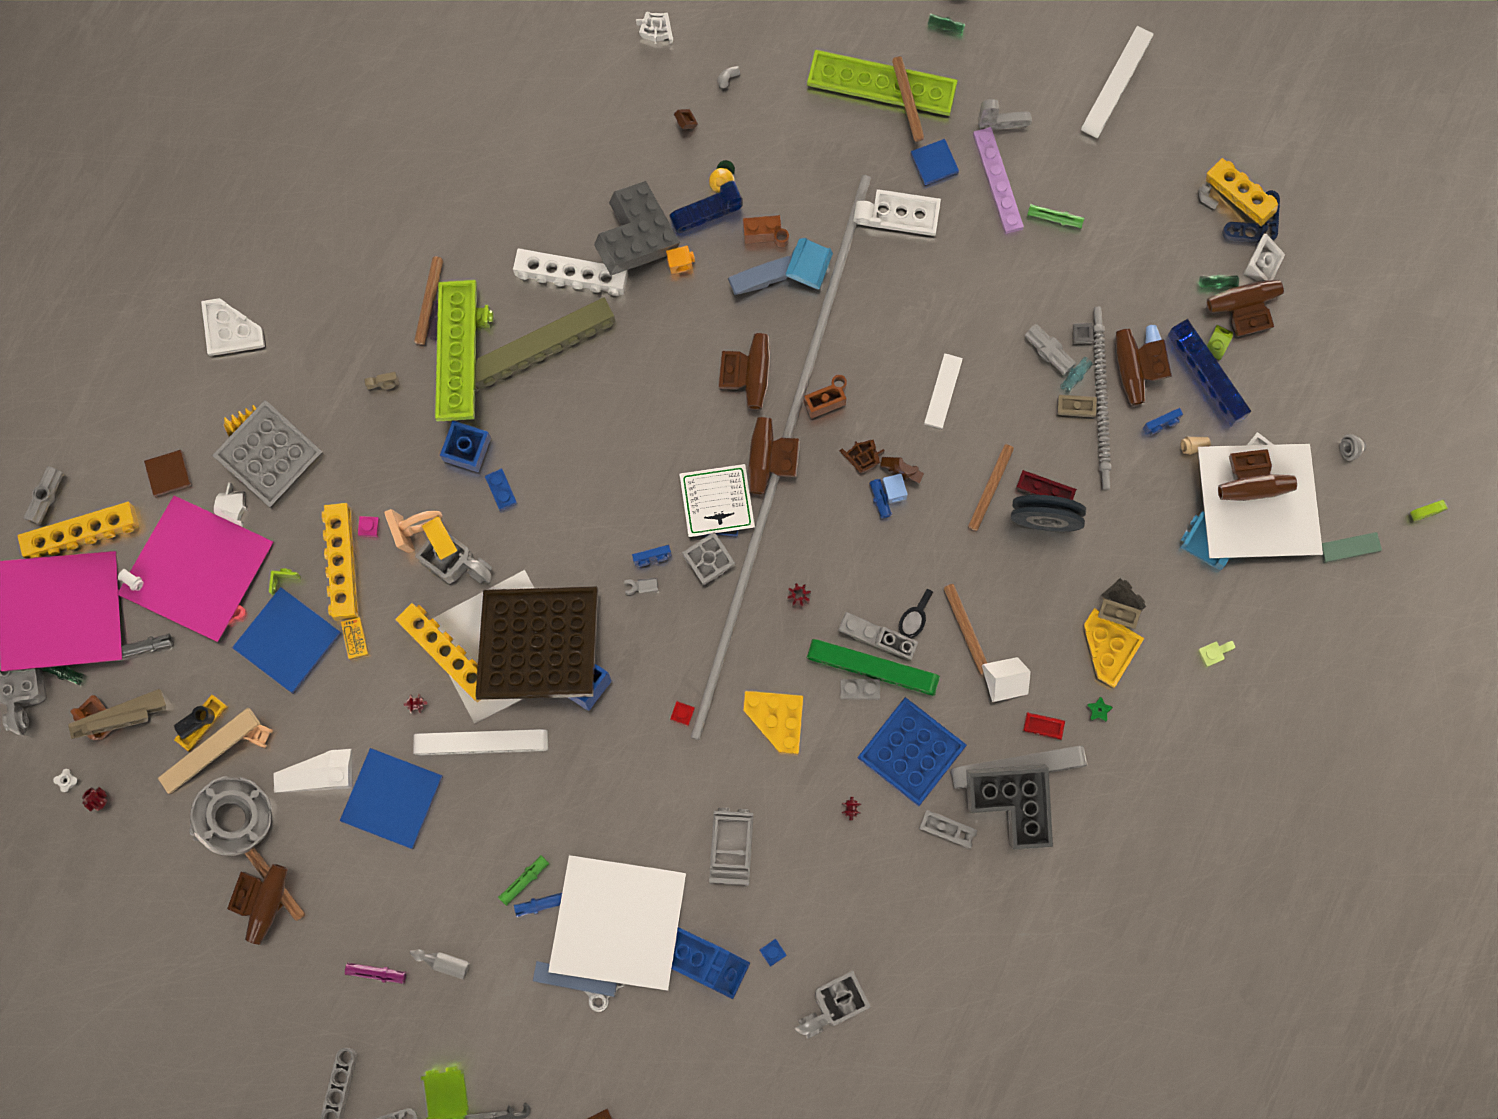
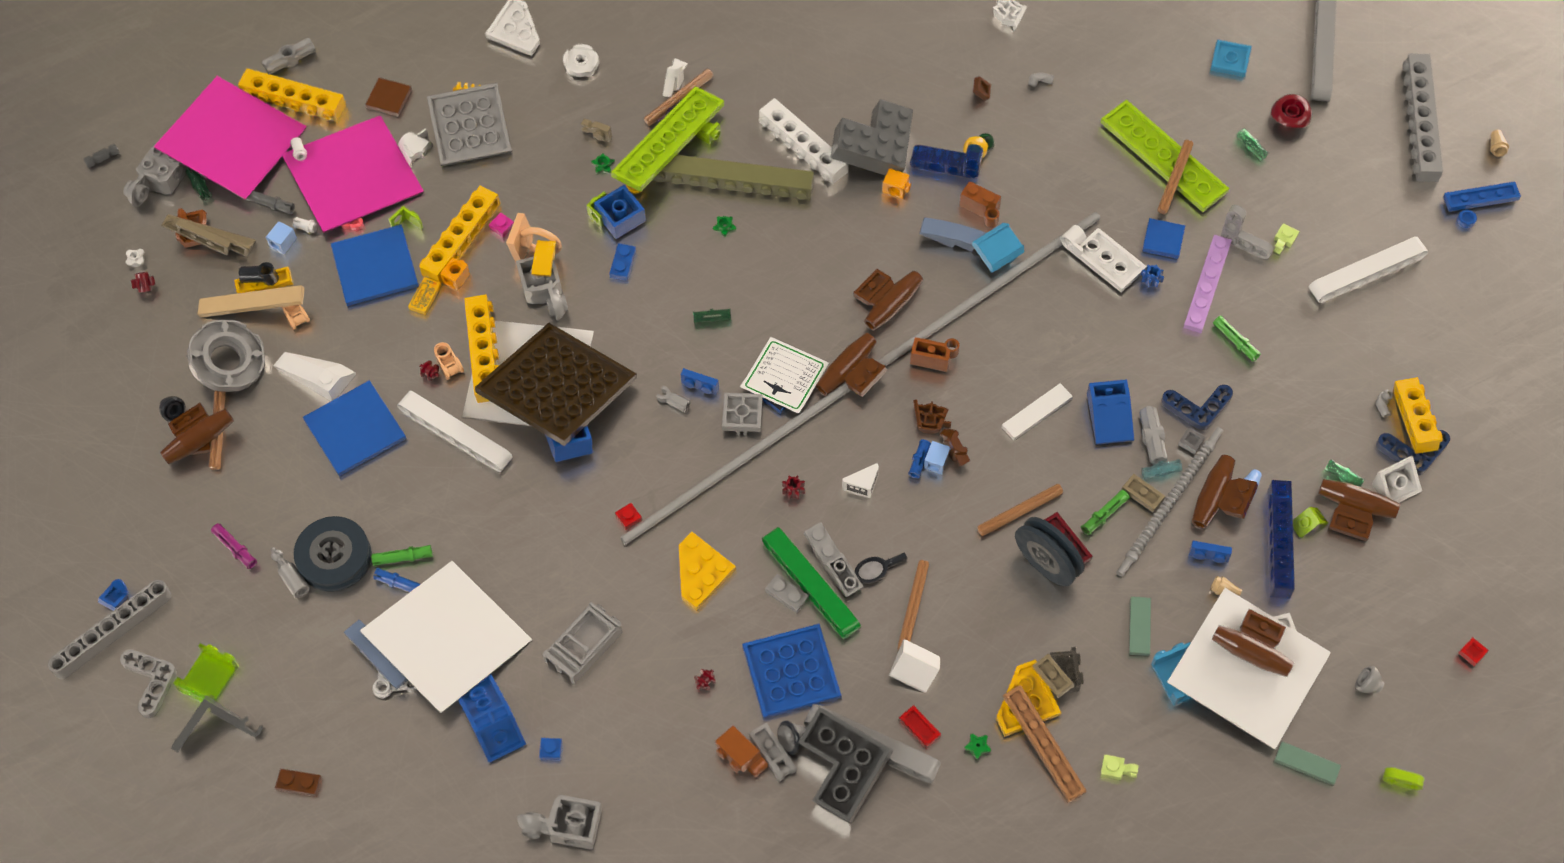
camera: 35 degrees right, 15 degrees down
none -> blue plate [98,579,128,611]
none -> black brick [159,396,186,422]
none -> light blue panel [266,222,297,254]
none -> white pin [293,217,318,234]
none -> black wheel [293,516,372,591]
none -> light nougat piece [434,342,464,380]
none -> light orange brick [440,257,470,291]
none -> white plate [563,44,599,77]
none -> lime bracket [586,191,607,227]
none -> green plate [591,154,615,173]
none -> white piece [663,58,688,97]
none -> clear green pin [693,308,731,323]
none -> green plate [713,216,736,236]
none -> dark orange hinge [715,726,769,778]
none -> light grey hat [777,720,807,755]
none -> white slope [842,463,879,498]
none -> medium nougat tile [1002,685,1087,803]
none -> bright green pin [1081,490,1130,536]
none -> blue slope [1087,379,1134,444]
none -> sand green tile [1129,596,1151,656]
none -> blue gear [1141,264,1164,288]
none -> dark blue beam [1161,384,1233,430]
none -> yellowish green plate [1273,223,1300,255]
none -> red plate [1458,637,1489,667]

